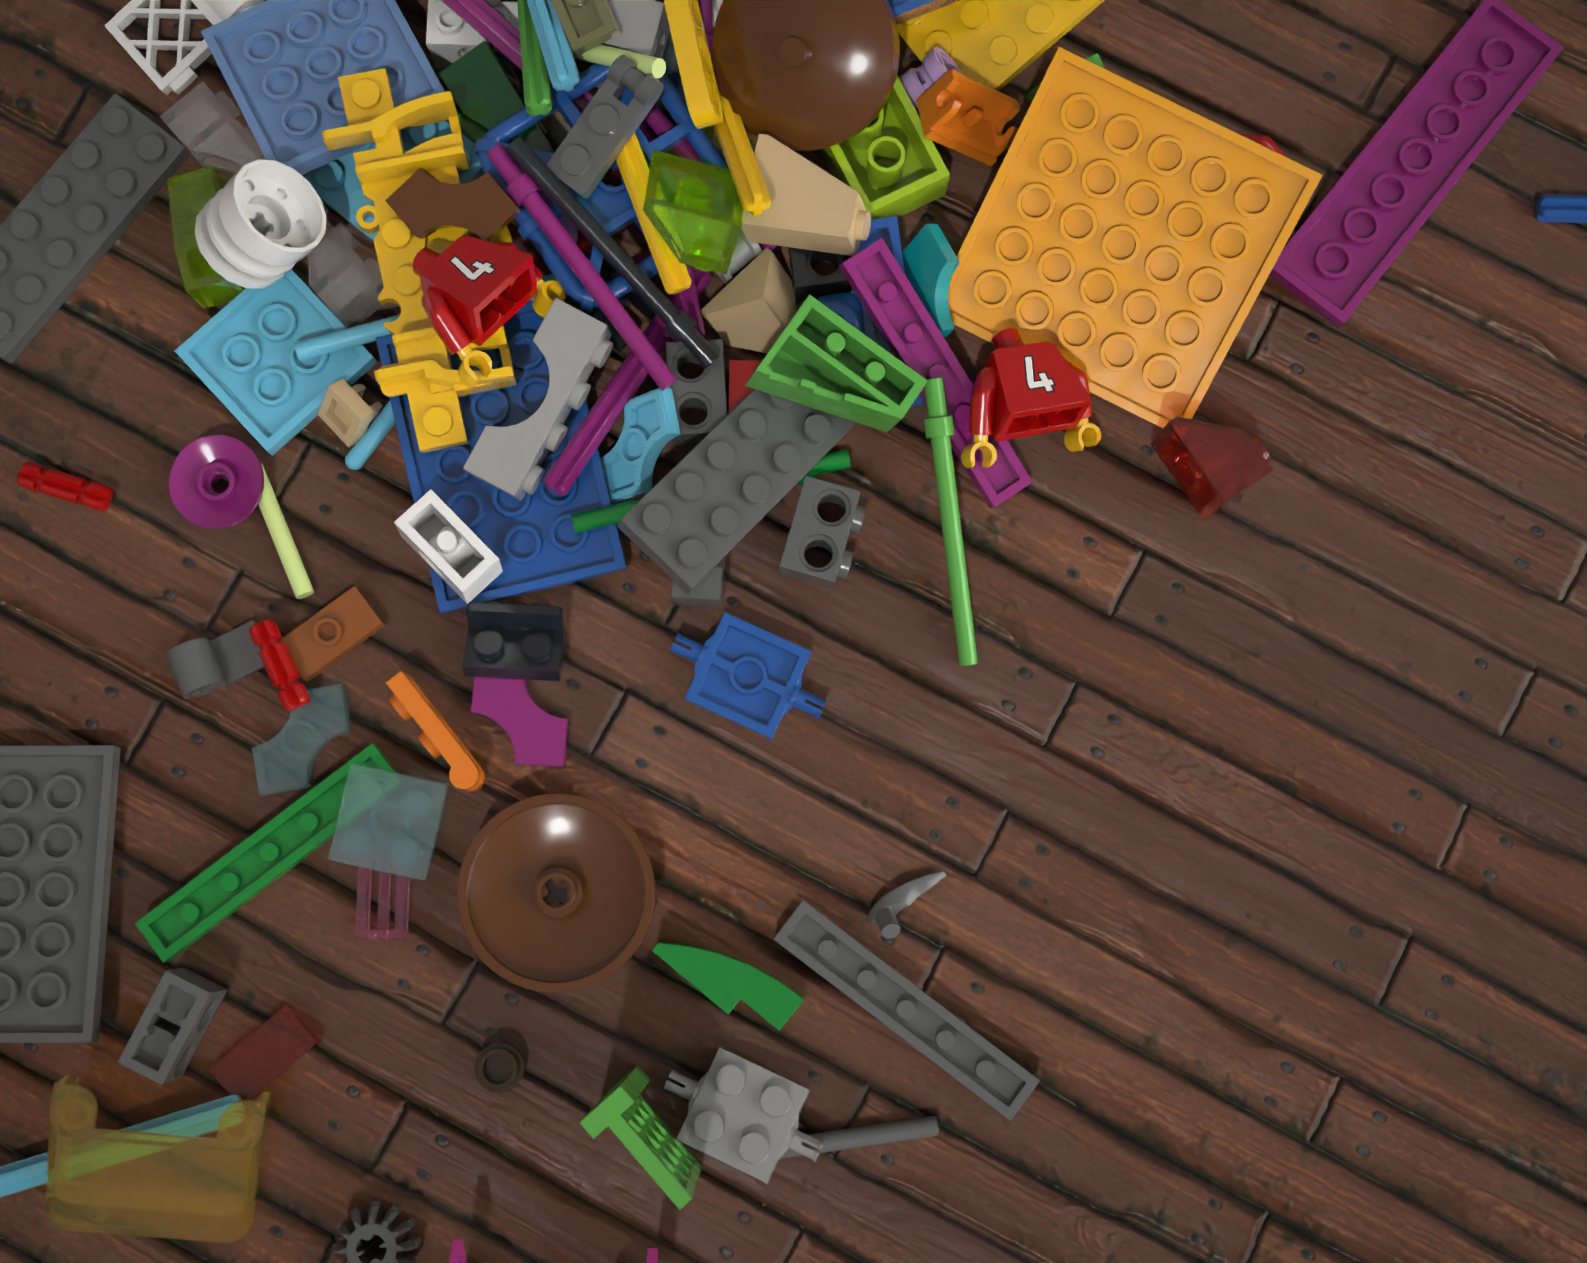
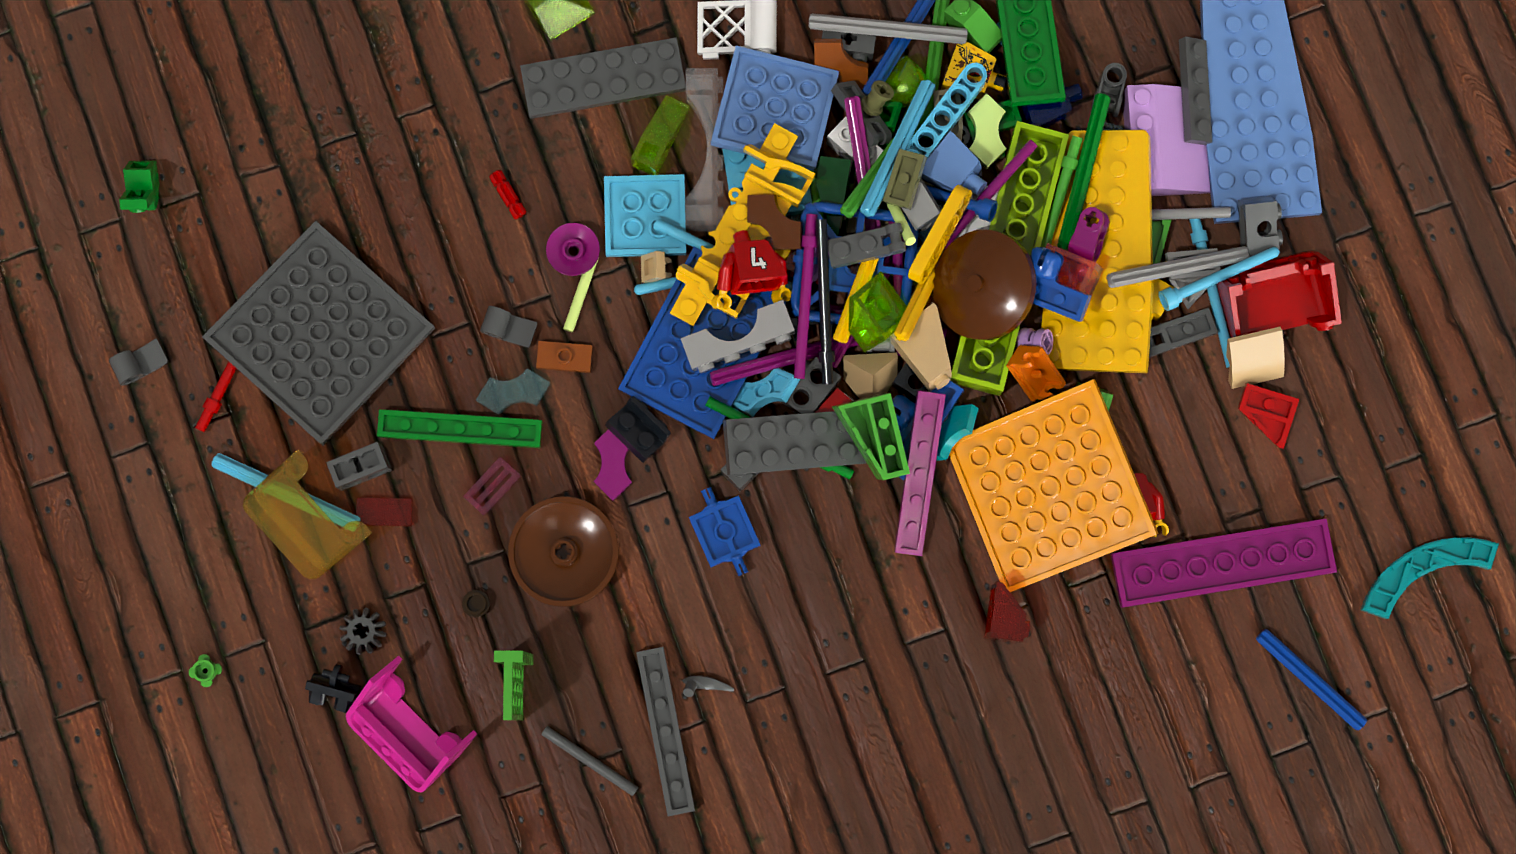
camera: 40 degrees right, 0 degrees up
white wheel [194,159,327,289] -> none
red axle [249,619,310,711] -> none
clear light blue plate [328,763,449,881] -> none
orange plate [386,671,486,792] -> none
white brick [394,489,503,604] -> none
green slope [652,941,804,1031] -> none
light grey plate [664,1048,824,1184] -> none
dark grey brick [779,476,867,590] -> none
bright green bar [924,378,978,666] -> none
red torso [961,328,1101,468] -> none

